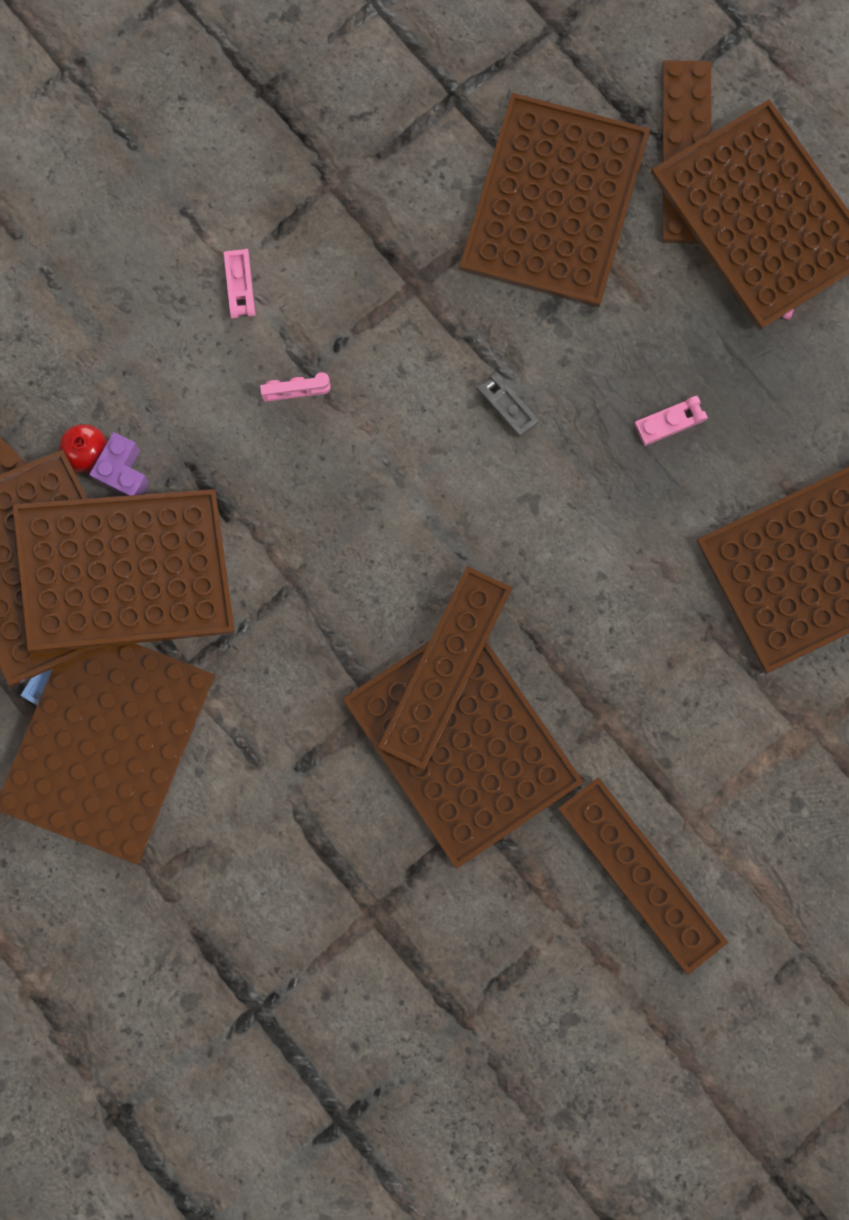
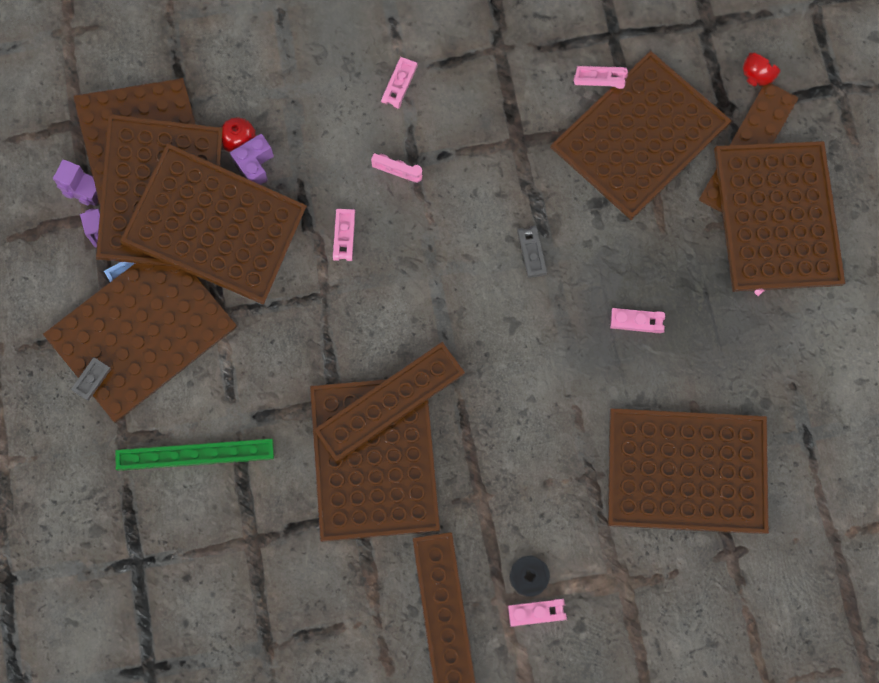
camera: 25 degrees right, 5 degrees down
none -> flat silver plate [71,358,111,401]
none -> green plate [116,439,274,471]
none -> bright pink plate [333,209,355,261]
none -> bright pink plate [508,599,567,627]
none -> black plate [509,556,550,597]
none -> bright pink plate [574,66,628,89]
none -> red cylinder [743,52,781,87]

